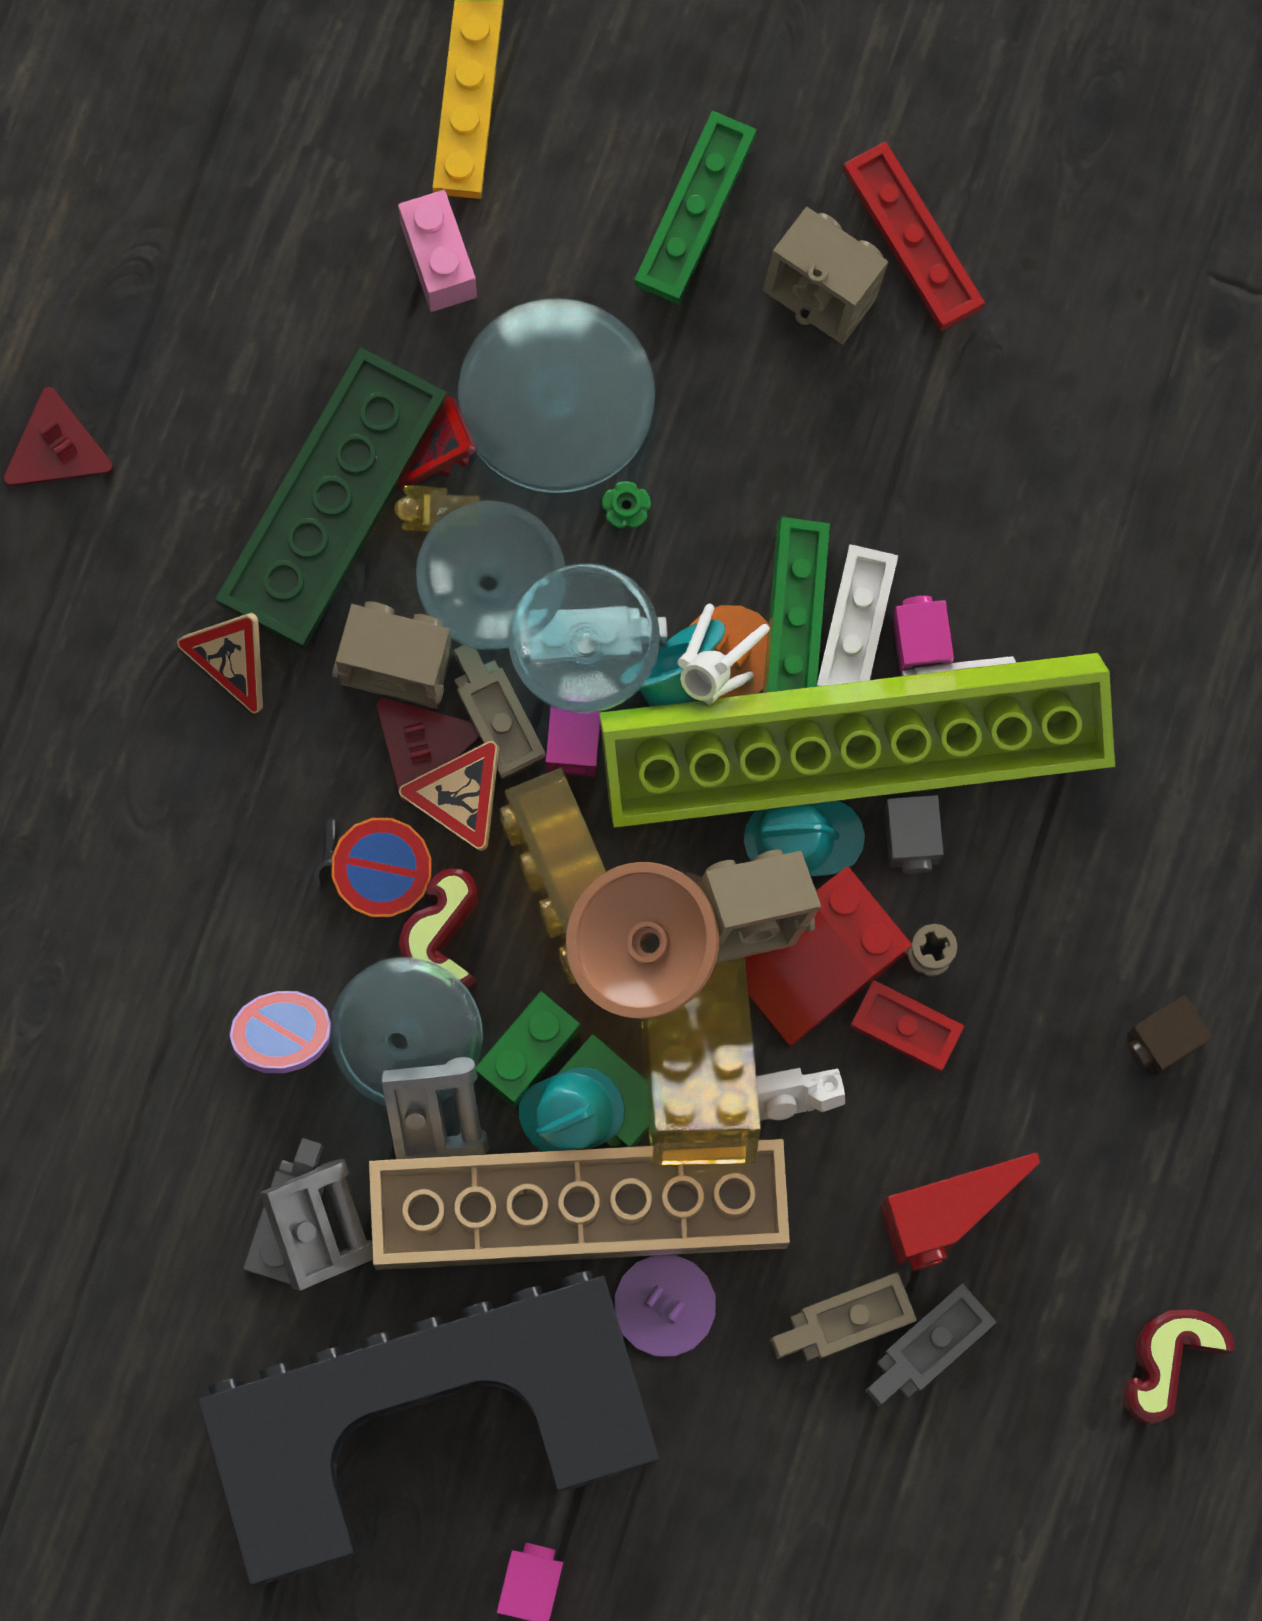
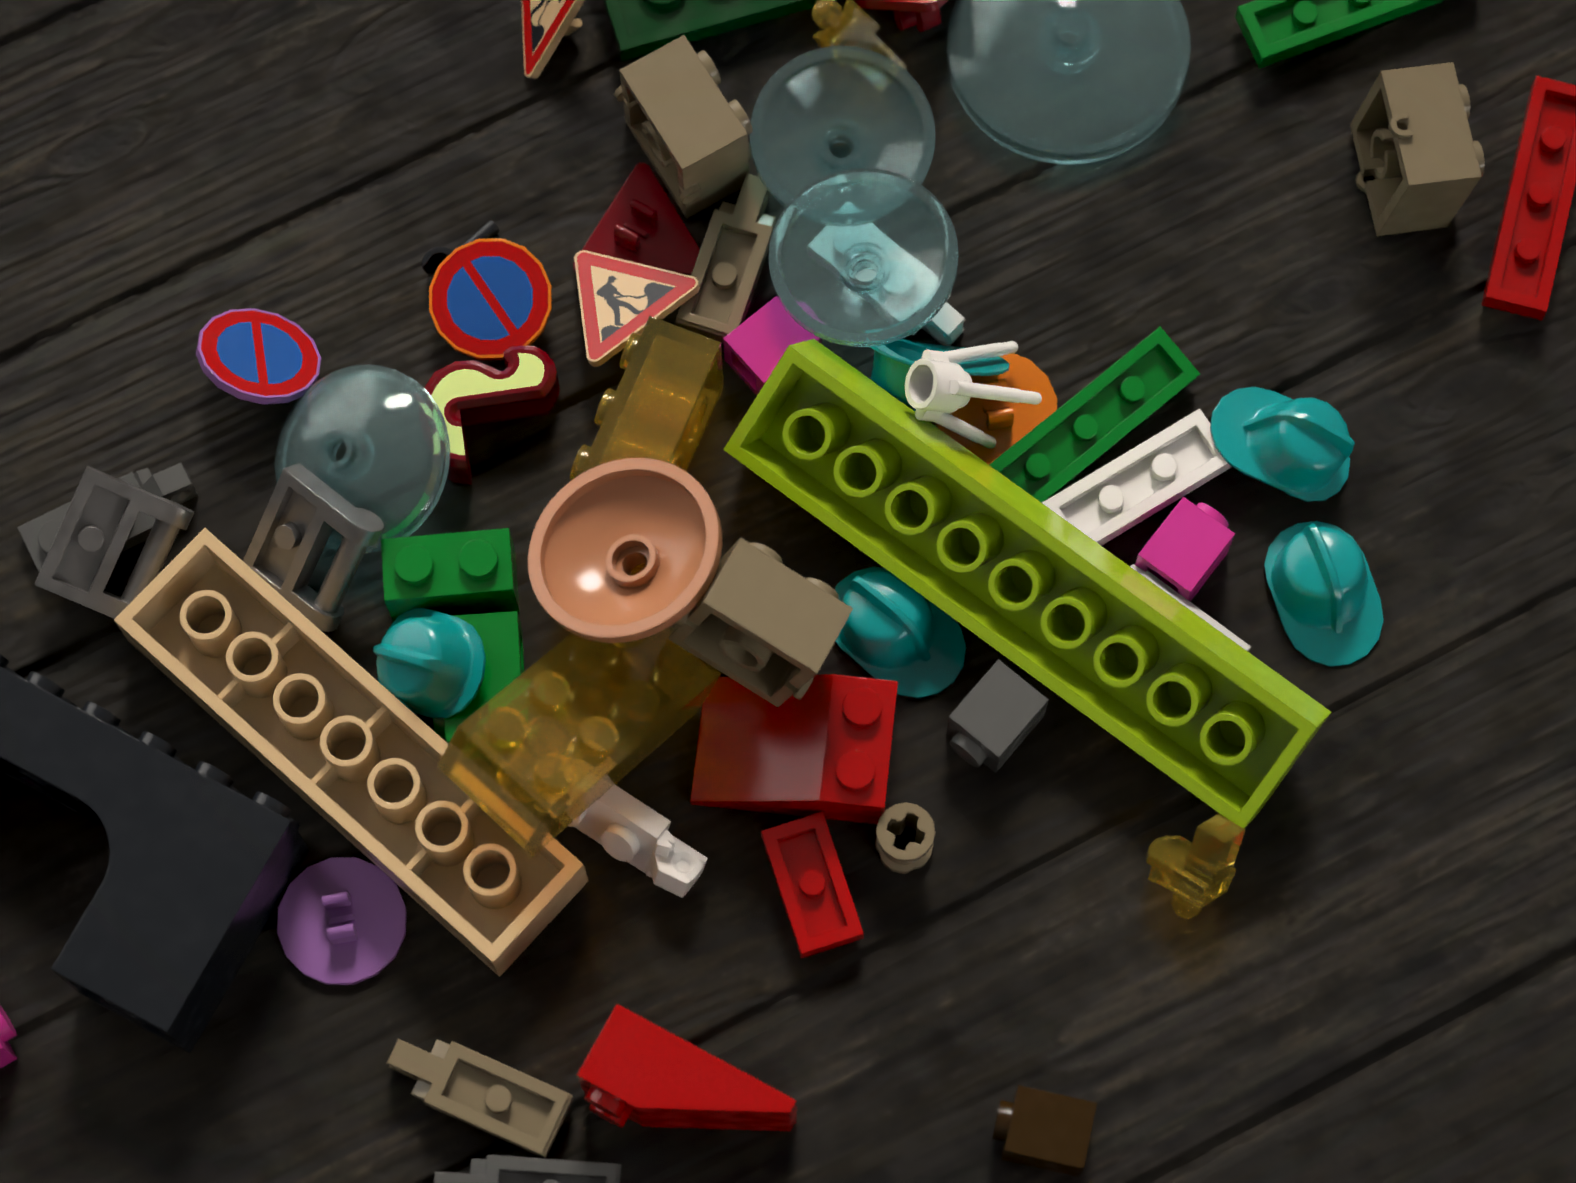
camera: 50 degrees right, 5 degrees down
green plate [602,481,651,529] -> none
none -> clear yellow piece [1146,814,1245,919]
none -> teal piece [1210,387,1355,502]
none -> teal piece [1264,521,1384,667]

